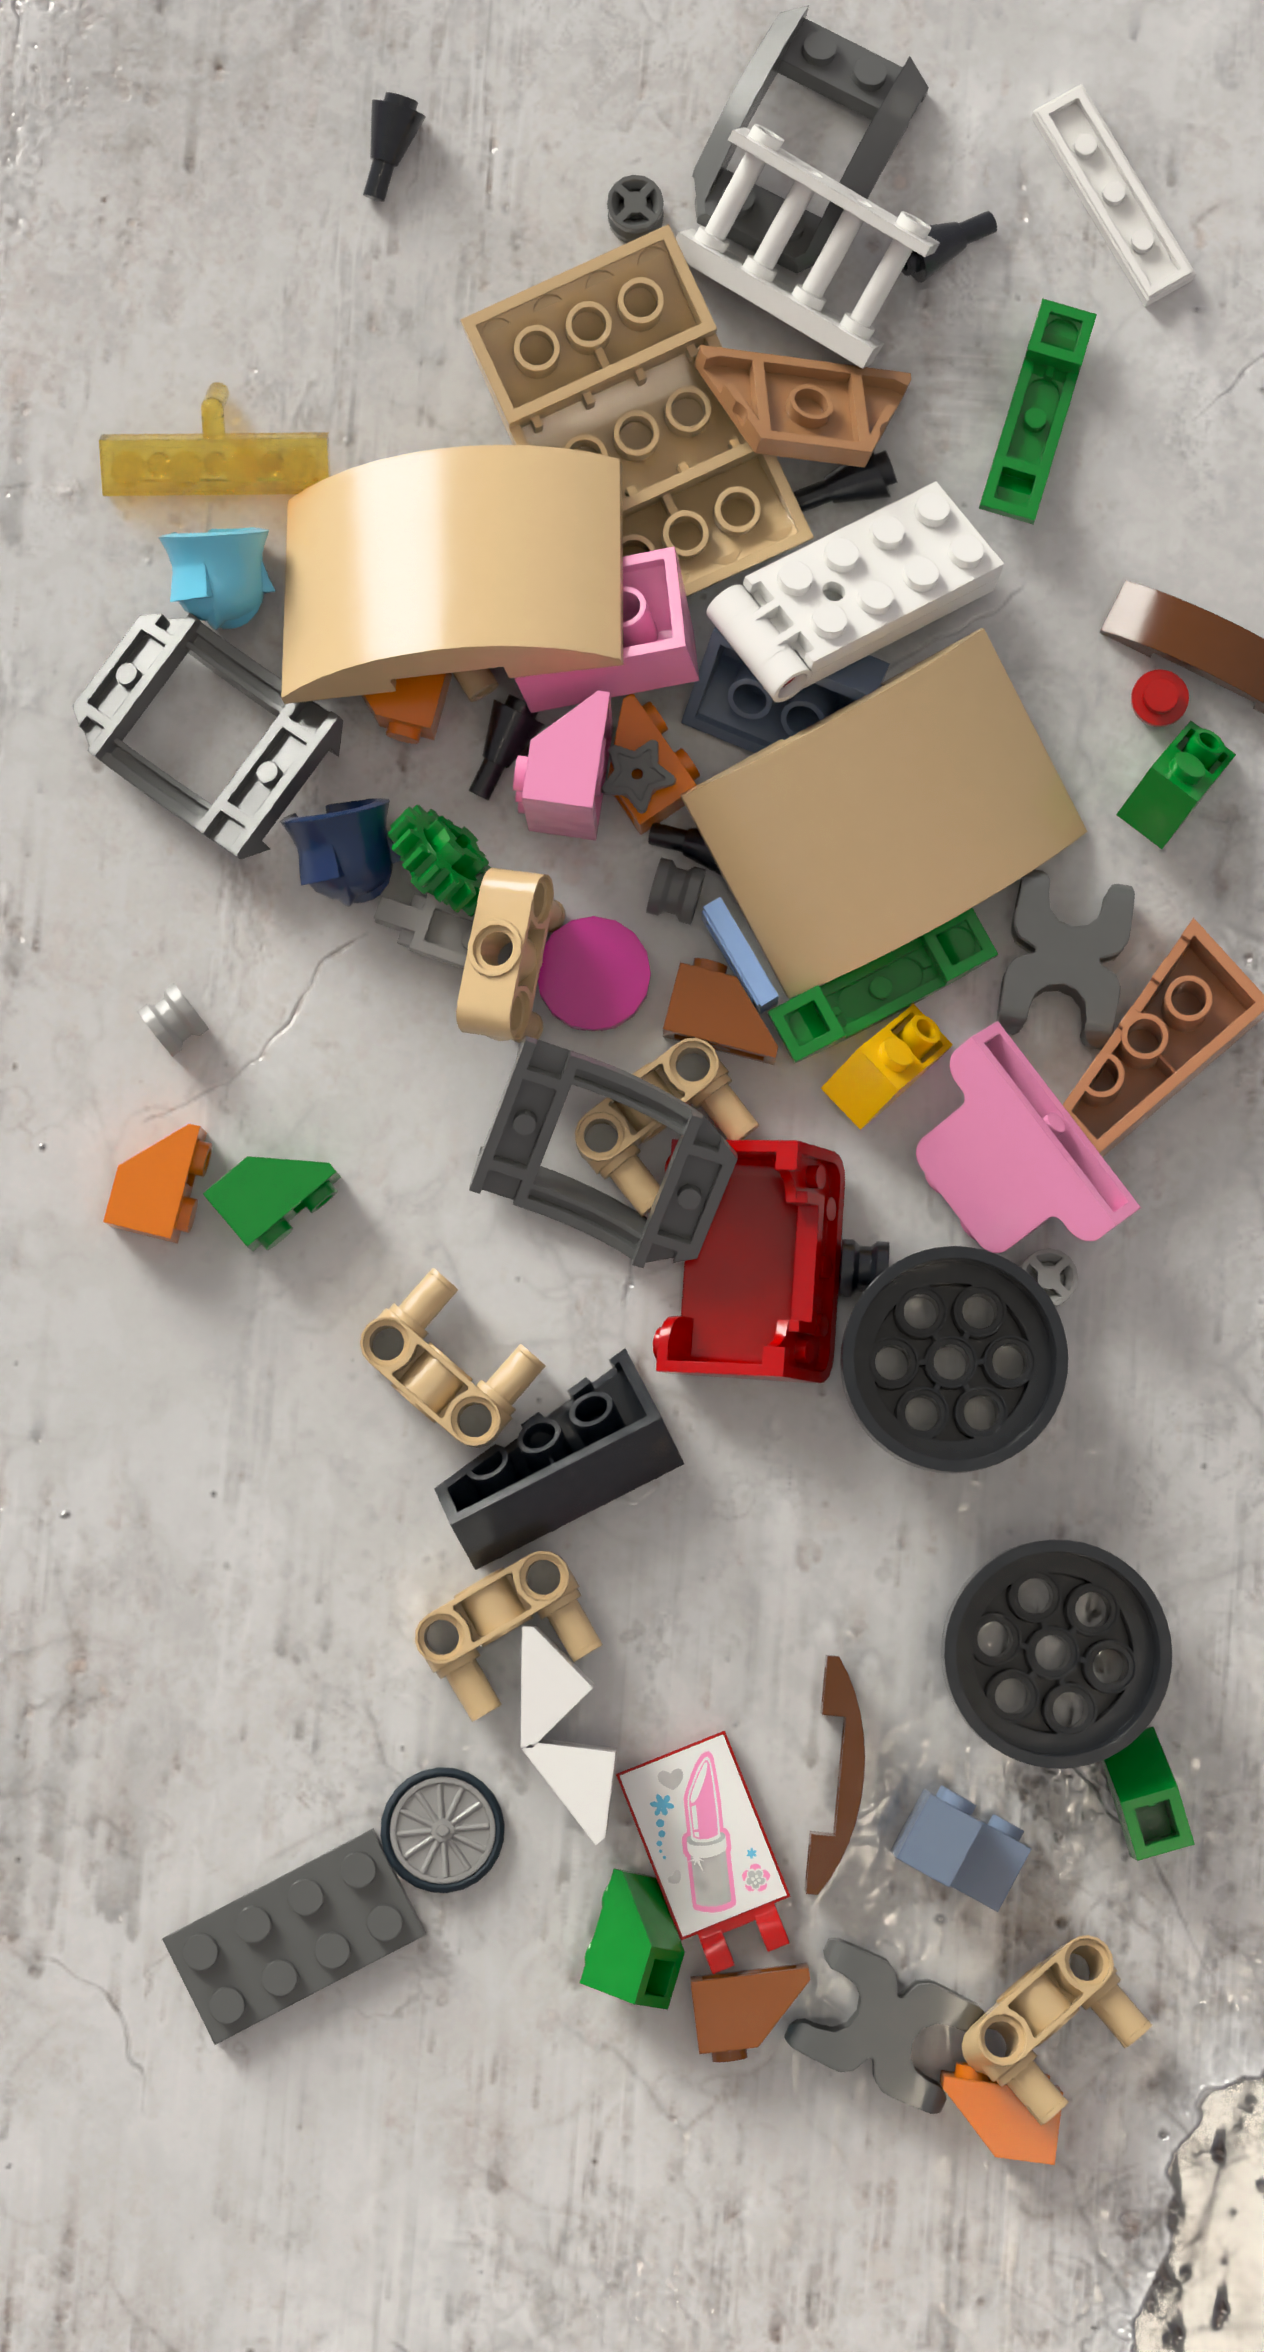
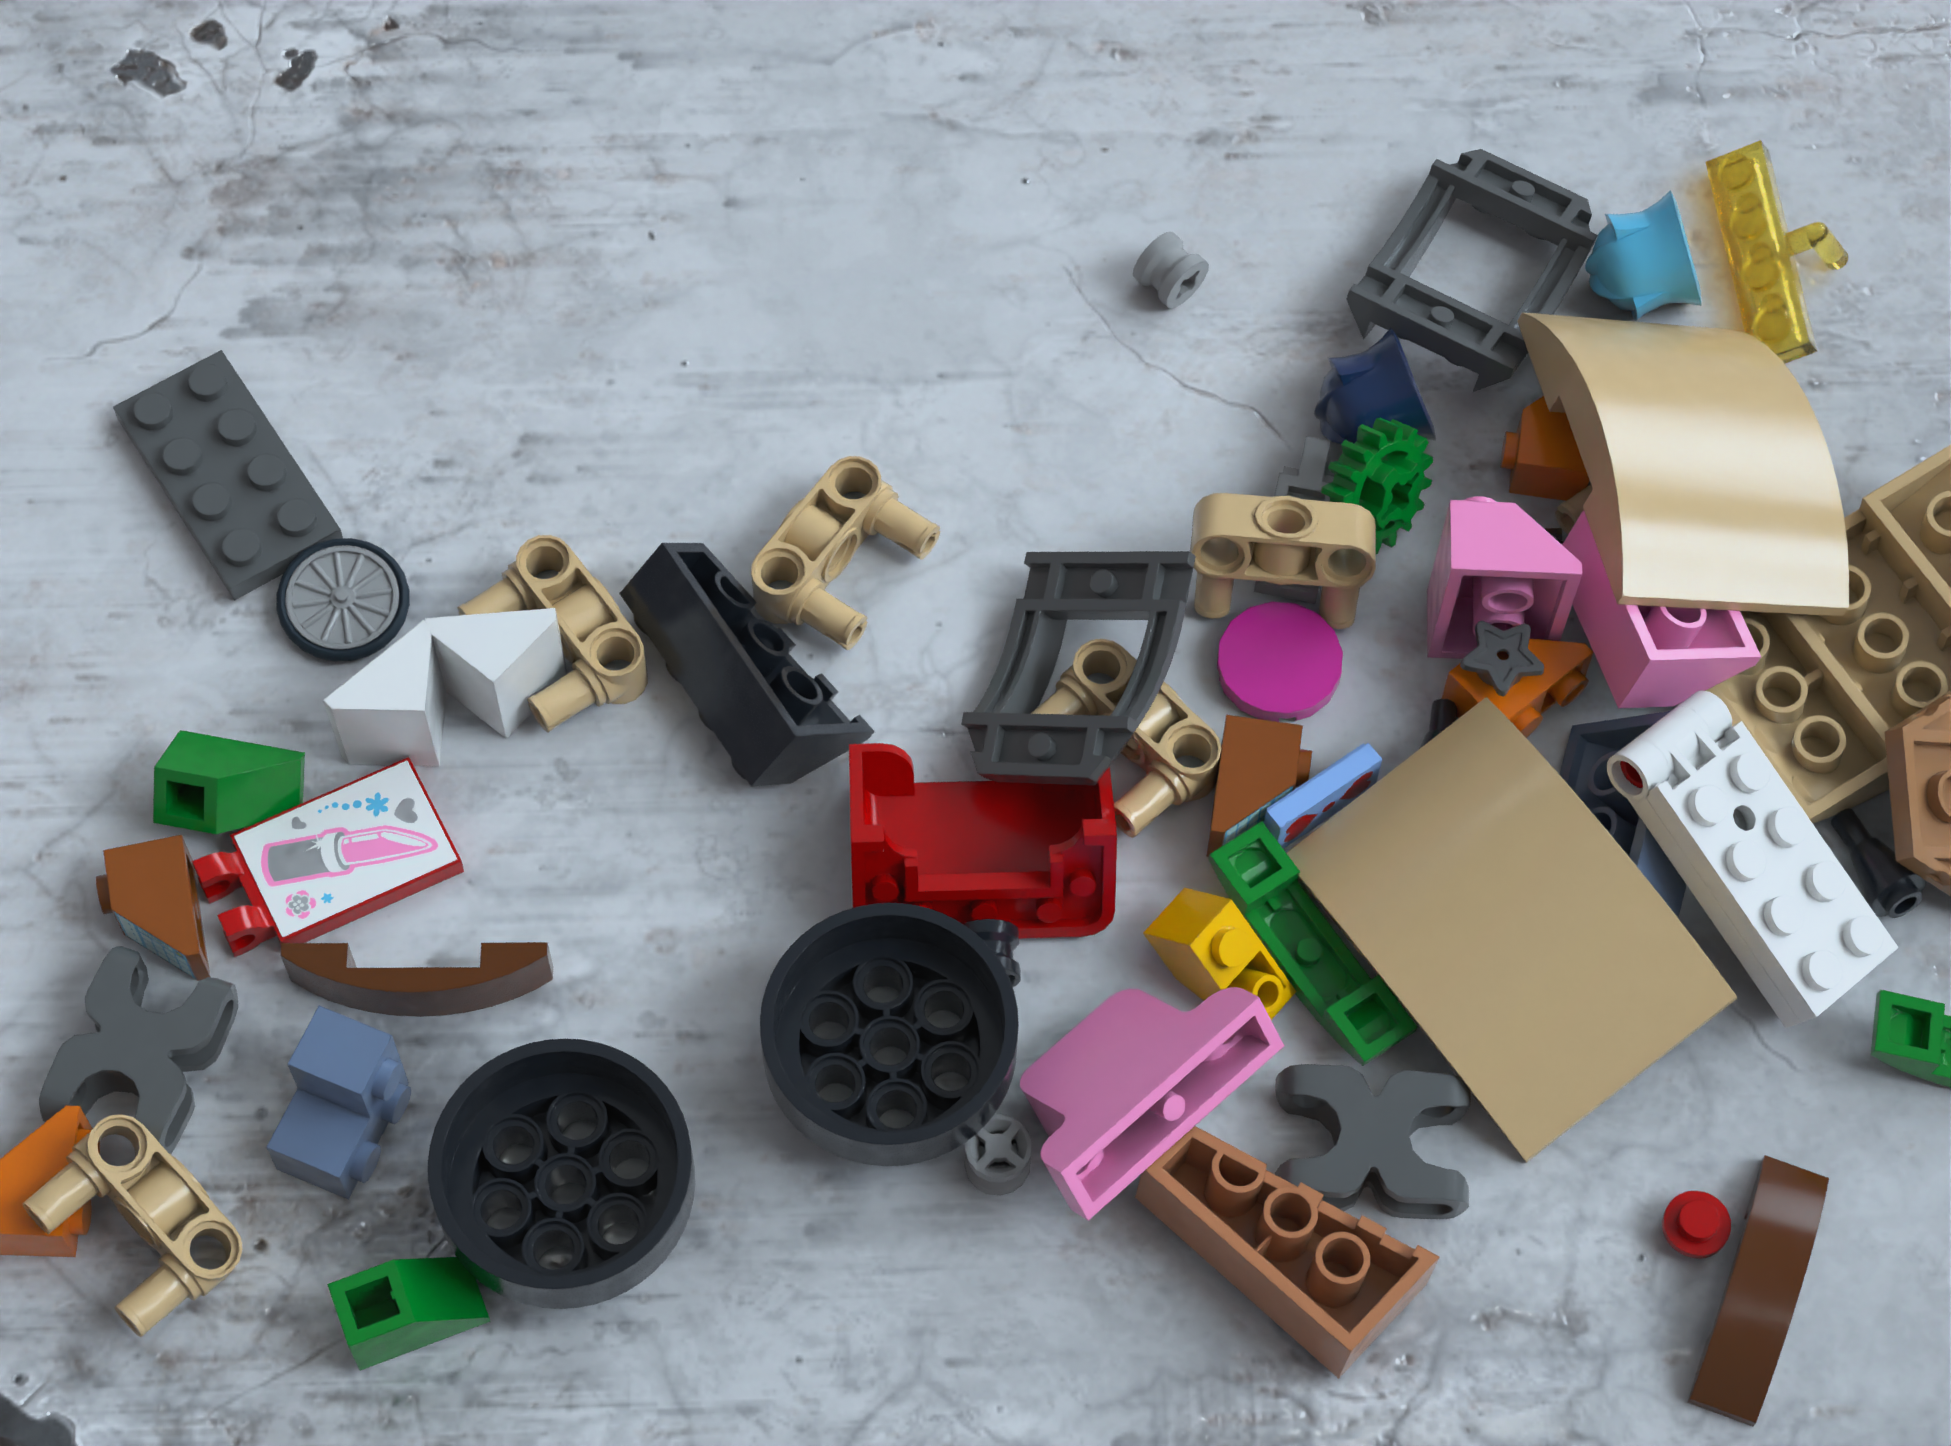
camera: 75 degrees right, 20 degrees down
orange slope [103,1124,212,1244] -> none
green slope [203,1156,341,1252] -> none
dark grey wheel [646,857,706,925] -> none
green slope [1116,720,1236,849] -> none

